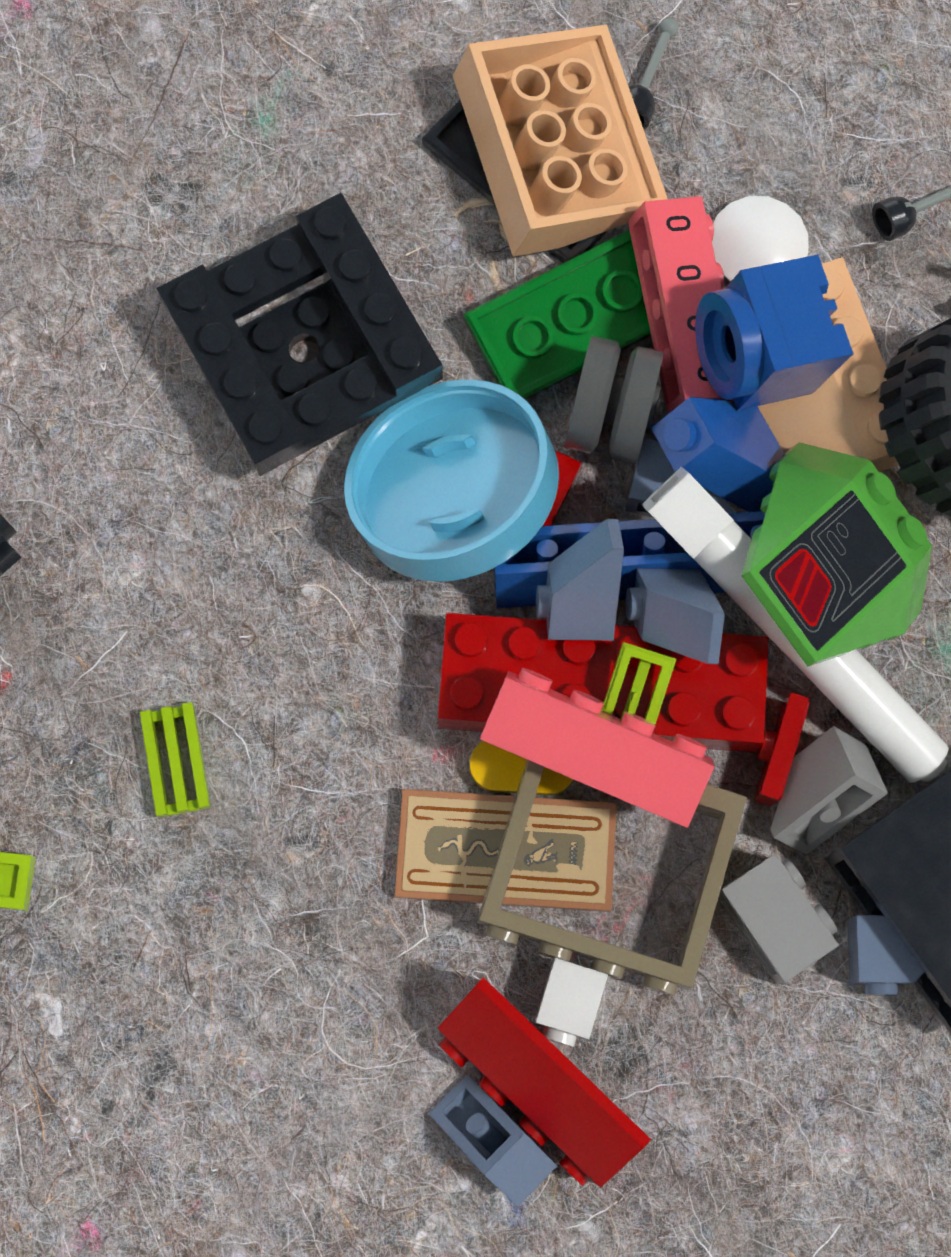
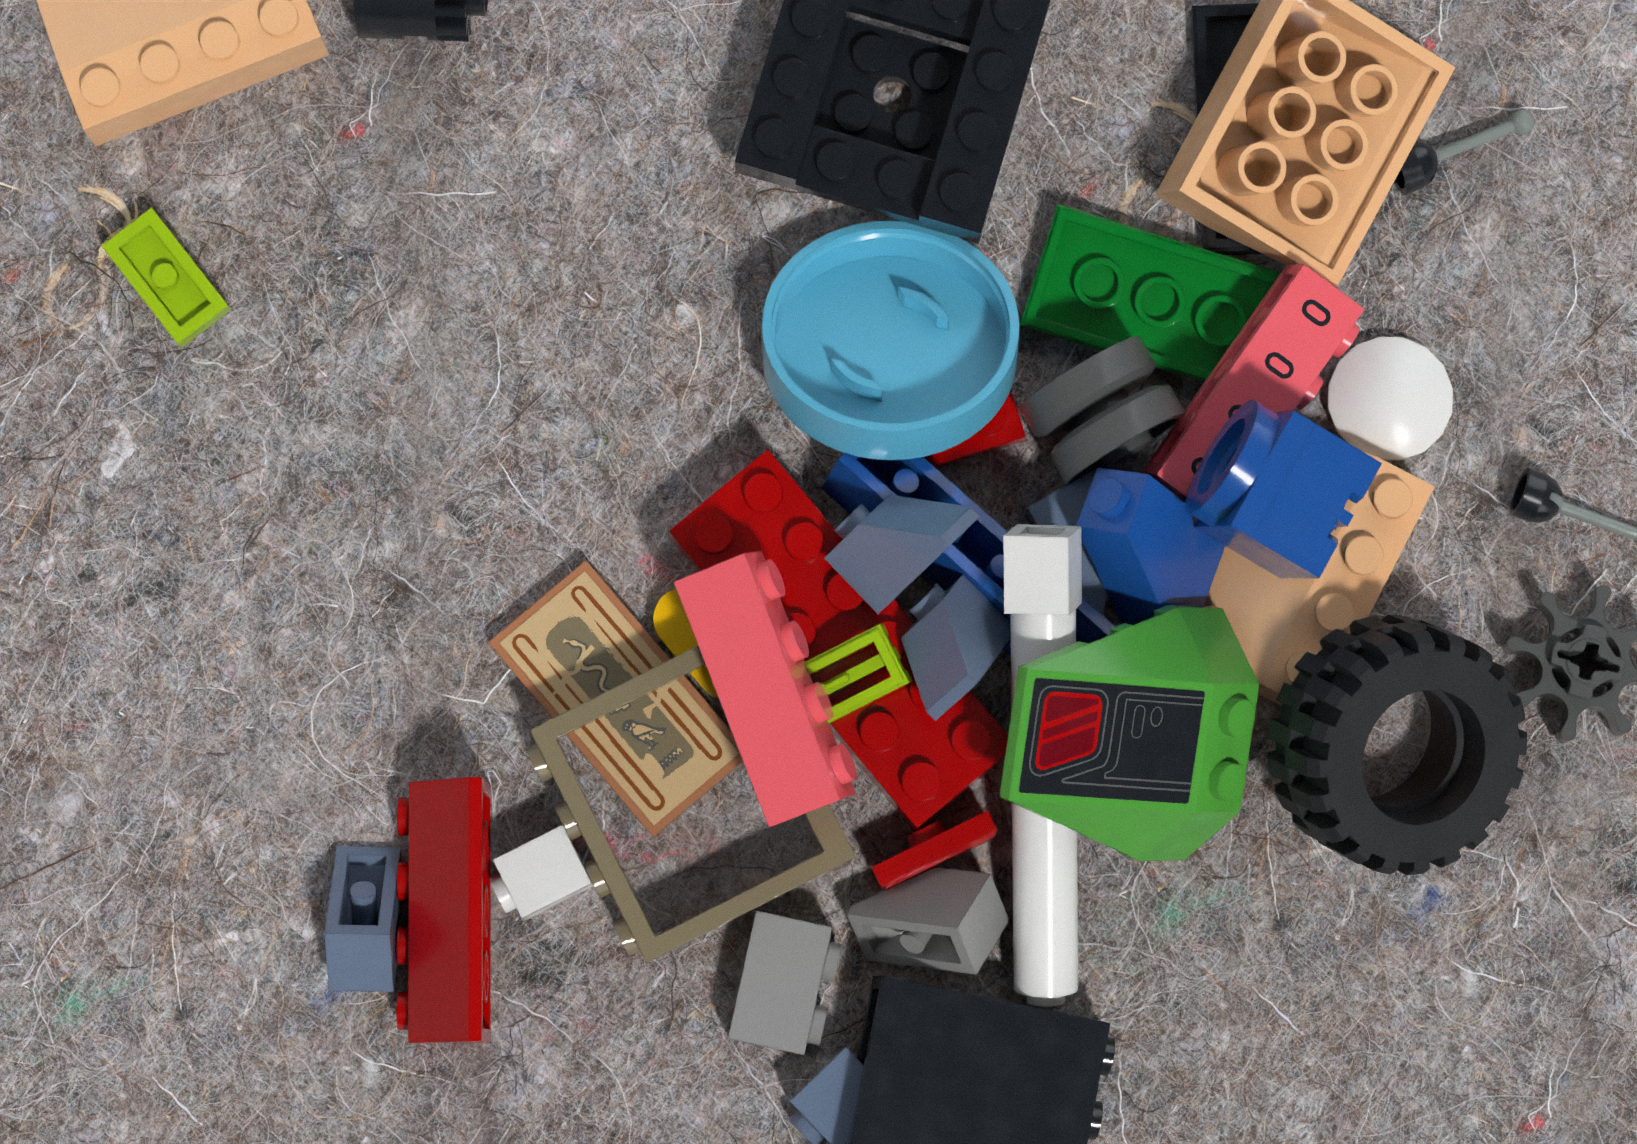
camera: 45 degrees right, 5 degrees up
lime tile [140,702,211,818] -> none

